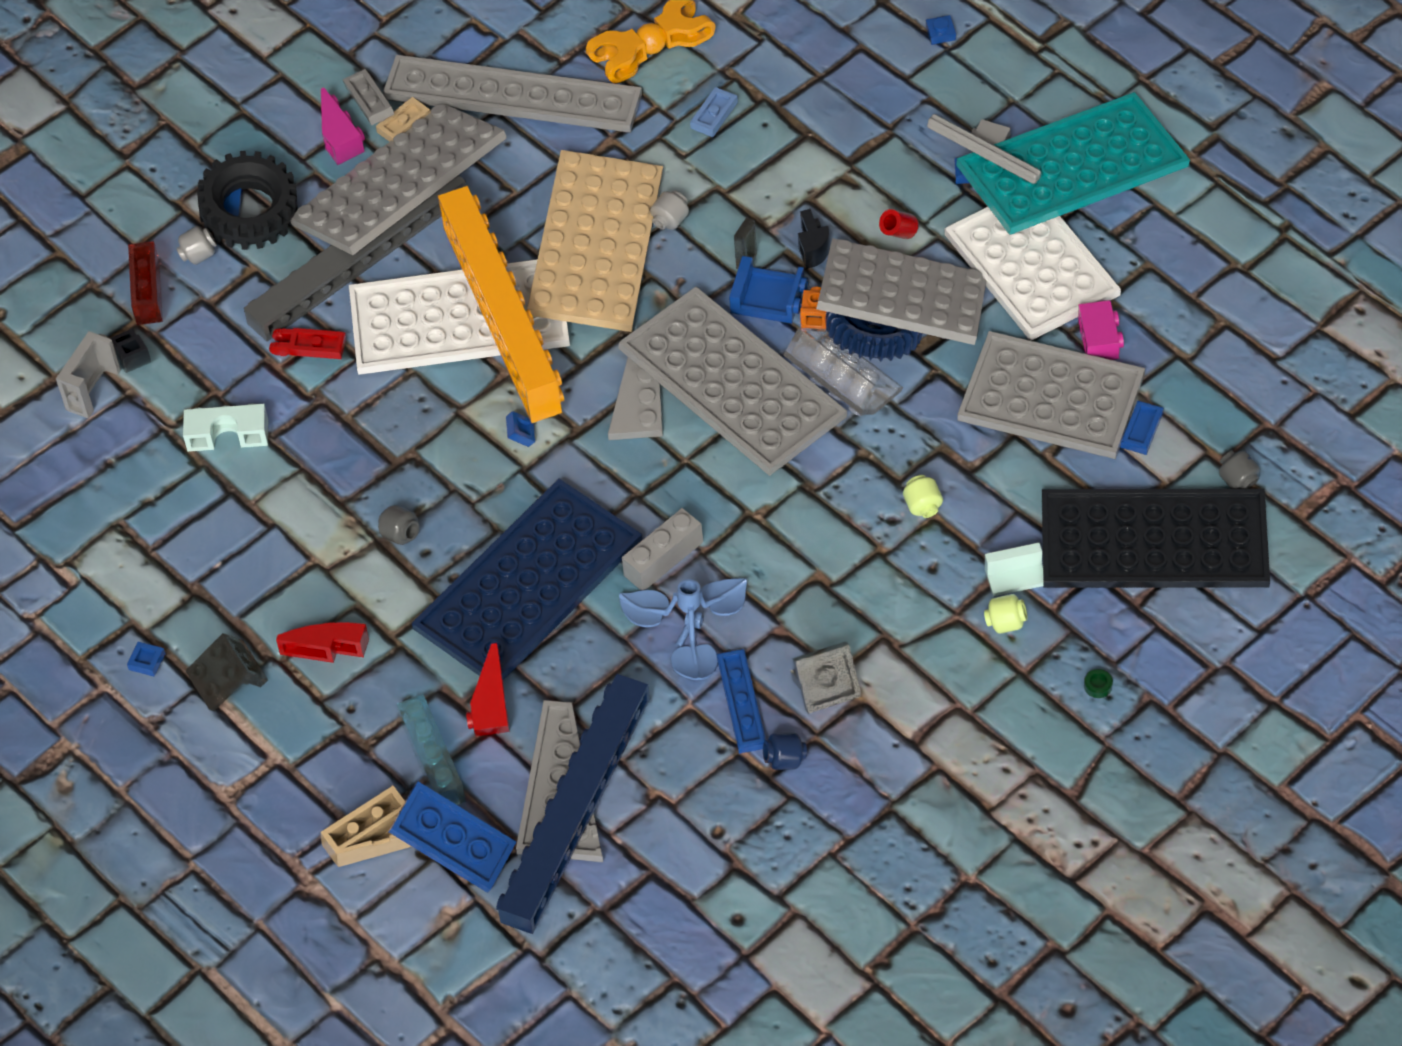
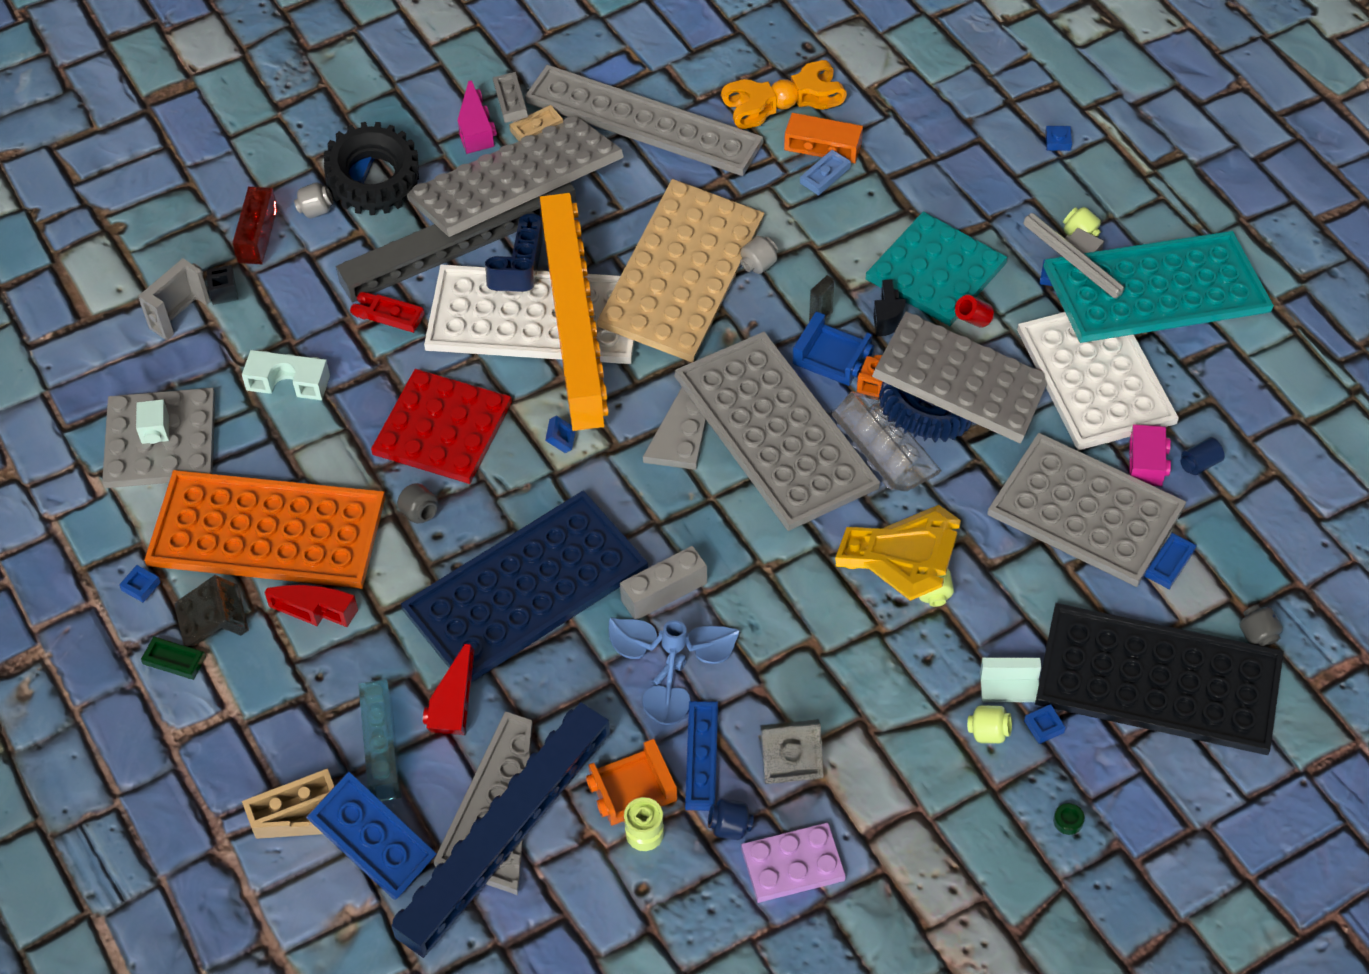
camera: 10 degrees right, 0 degrees up
none -> light grey plate [102,388,215,488]
none -> light aqua brick [136,400,169,444]
none -> dark green tile [141,636,206,680]
none -> orange plate [144,470,386,589]
none -> red plate [371,369,512,484]
none -> dark blue beam [485,214,543,292]
none -> orange panel [586,739,677,826]
none -> yellowish green wheel [624,797,664,851]
none -> lavender plate [741,823,845,903]
none -> orange brick [784,113,863,164]
none -> yellow plate [835,505,961,601]
none -> teal plate [866,211,1007,327]
none -> blue plate [1024,704,1066,744]
none -> yellowish green head [1063,207,1101,237]
none -> dark blue brick [1180,437,1225,475]

